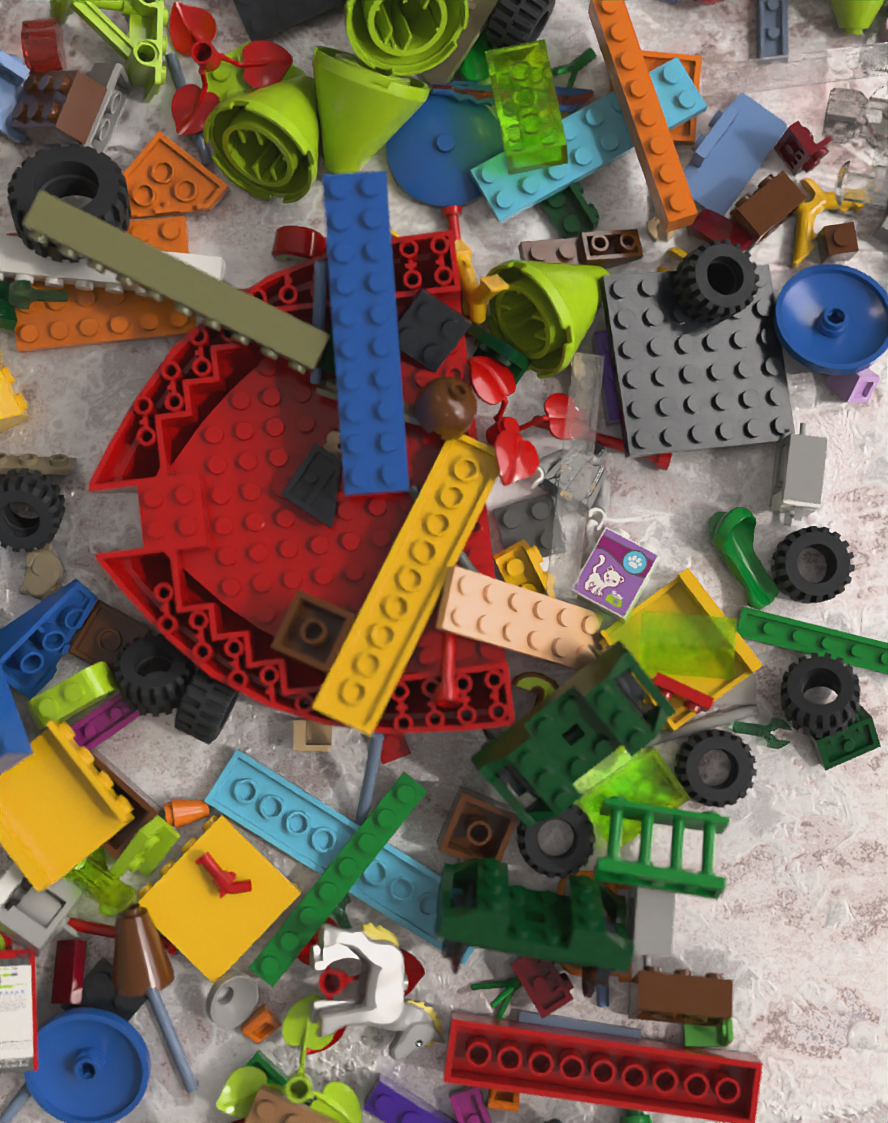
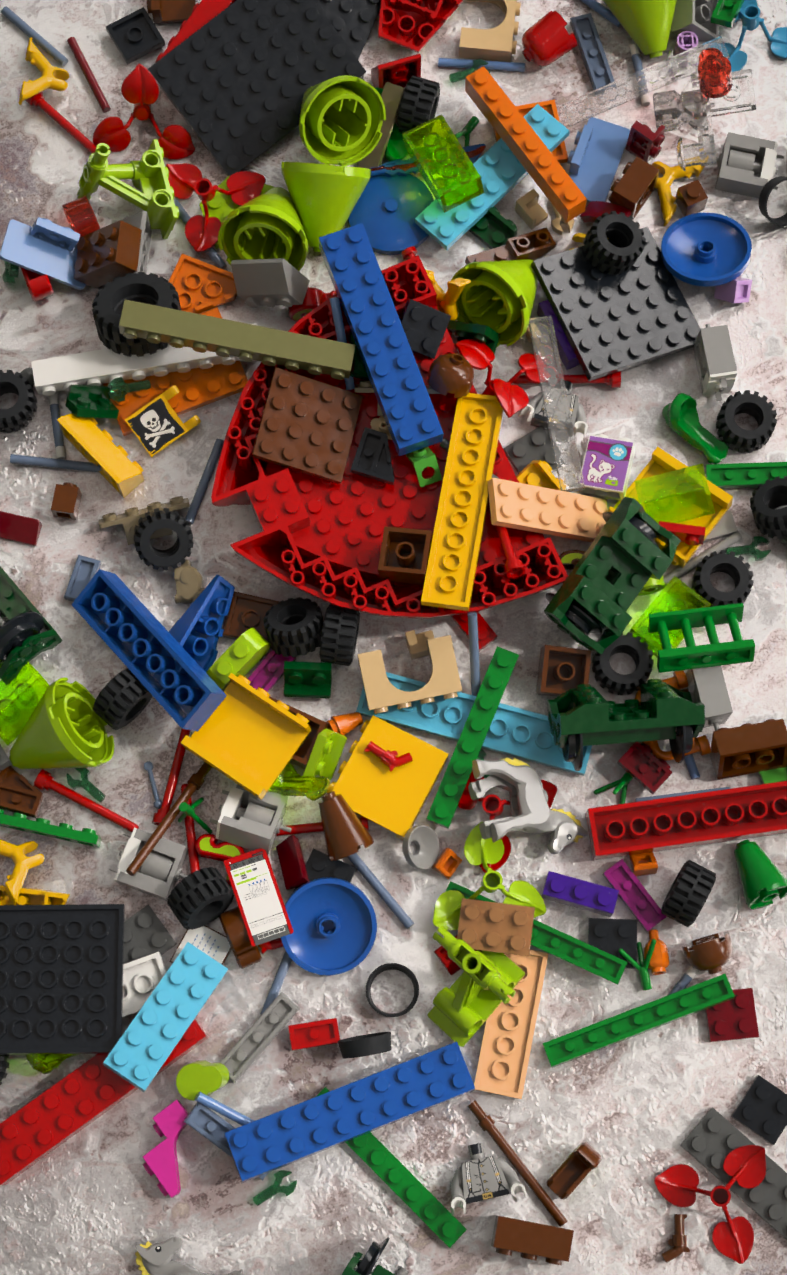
camera: 10 degrees left, 10 degrees down
none -> flag [125,385,201,457]
none -> sand blue bar [186,439,224,525]
none -> light grey slope [231,258,310,308]
none -> reddish brown plate [251,367,363,484]
none -> dark green bracket [284,661,332,698]
none -> tan arch [357,635,462,714]
none -> bright green bracket [406,447,442,487]
none -> tan panel [515,188,548,230]
none -> bar [629,44,651,106]

